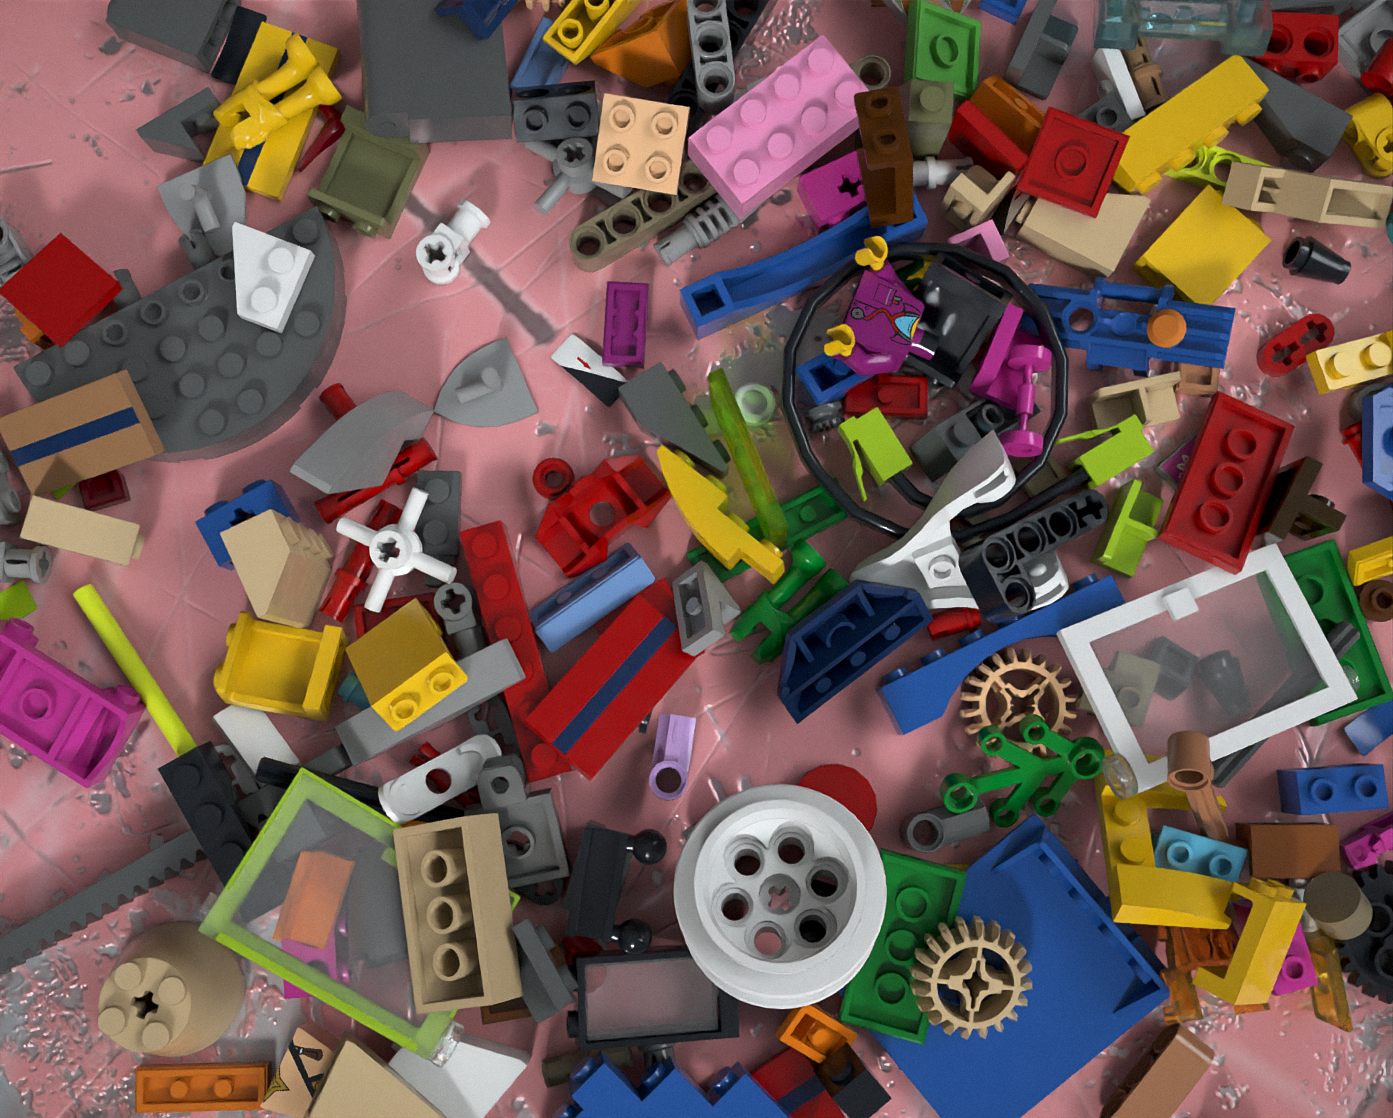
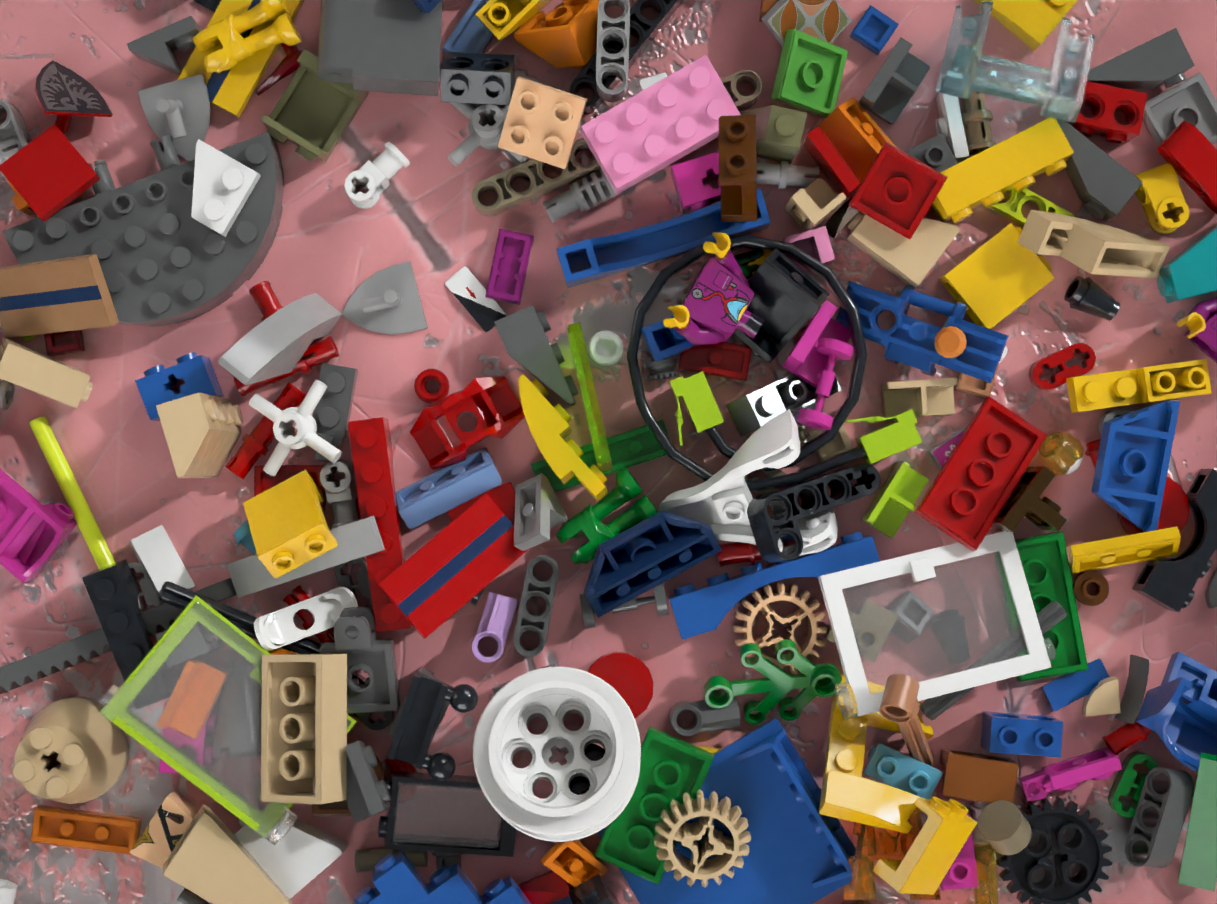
camera: 15 degrees right, 5 degrees up
yellow panel [213,611,349,722] -> none
none -> shield [35,60,113,134]
none -> dark grey beam [514,555,559,657]
none -> dark grey wheel [580,583,669,629]
none -> clear yellow piece [1038,432,1083,475]

